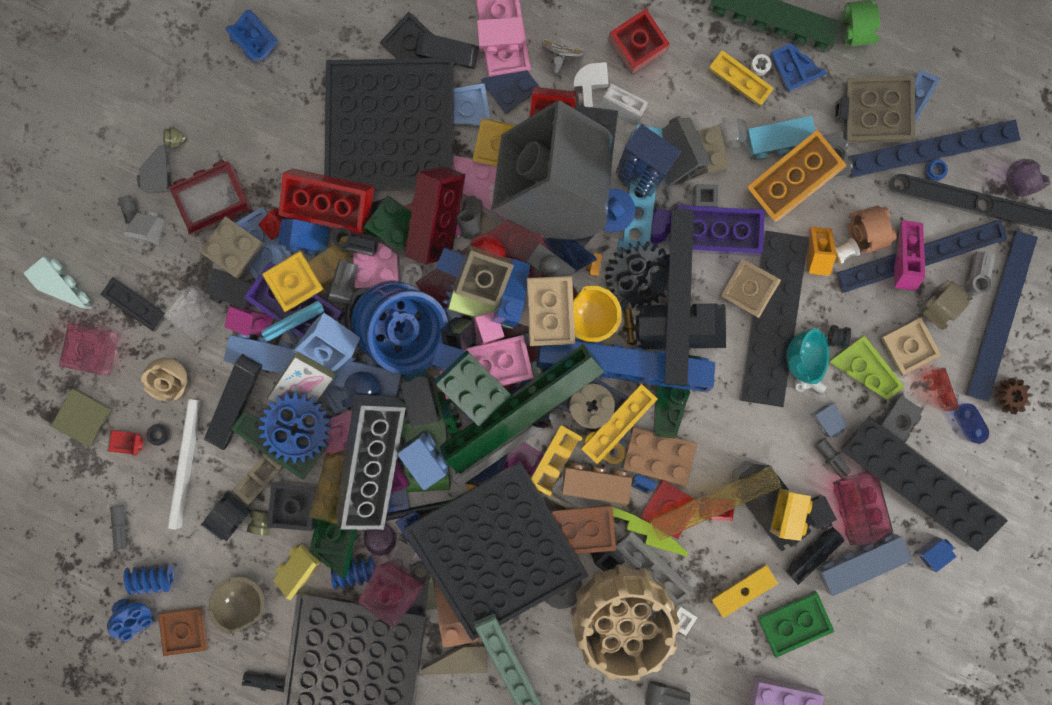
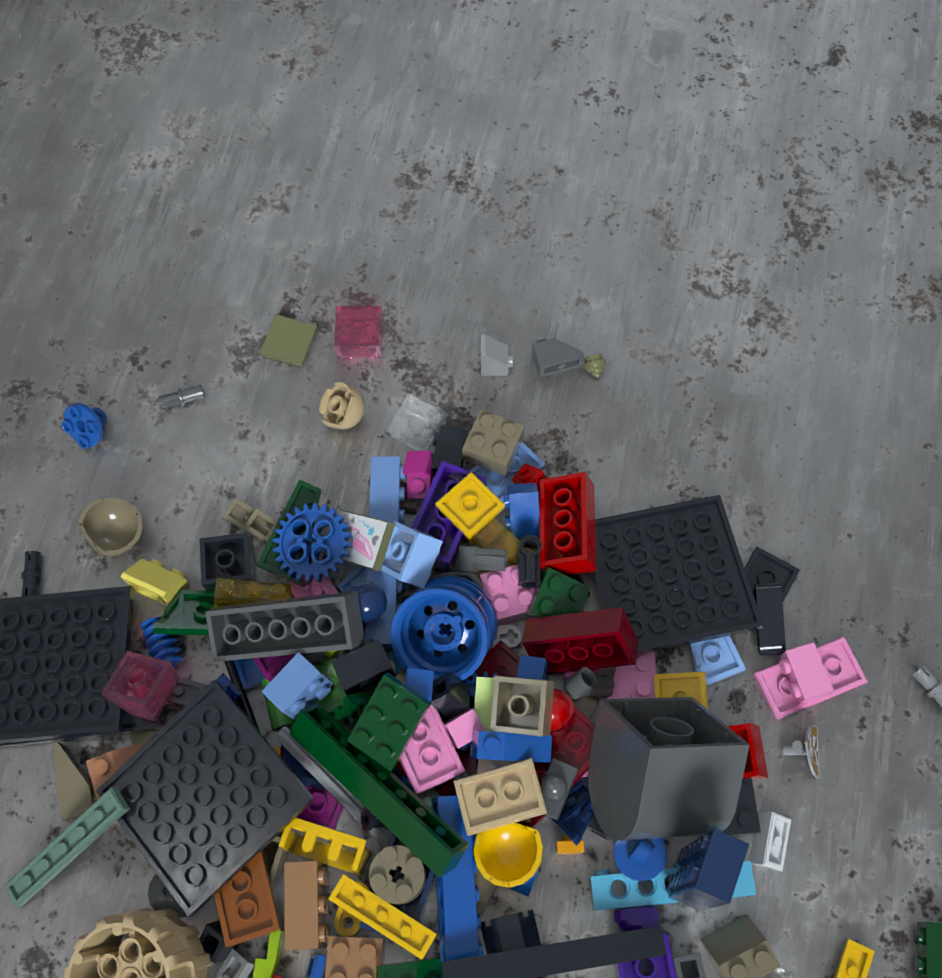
camera: 80 degrees right, 20 degrees down
light aqua slope [23,257,93,310] -> none
black tile [100,277,167,332] -> none
red bracket [107,430,143,456] -> none
dark grey pin [117,195,136,224] -> none
blue piece [123,564,174,595] -> none
black plate [147,424,169,446] -> none
dark orange tile [158,606,208,656] -> none
window [168,160,253,237] -> none
white tile [168,399,202,530] -> none
black brick [201,490,251,542] -> none
black beam [204,354,263,451] -> none
blue bracket [225,10,279,61] -> none
olive wheel [247,509,270,536] -> none
medium azure axle [261,301,324,341] -> none
clear purple hair [364,523,396,557] -> none
dark blue wing [481,70,539,115] -> none
white brick [573,62,608,107] -> none
black gear [604,241,669,309] -> none
red brick [608,8,670,75] -> none
pearl gold piece [623,303,637,345] -> none
dark grey slope [662,116,712,186] -> none

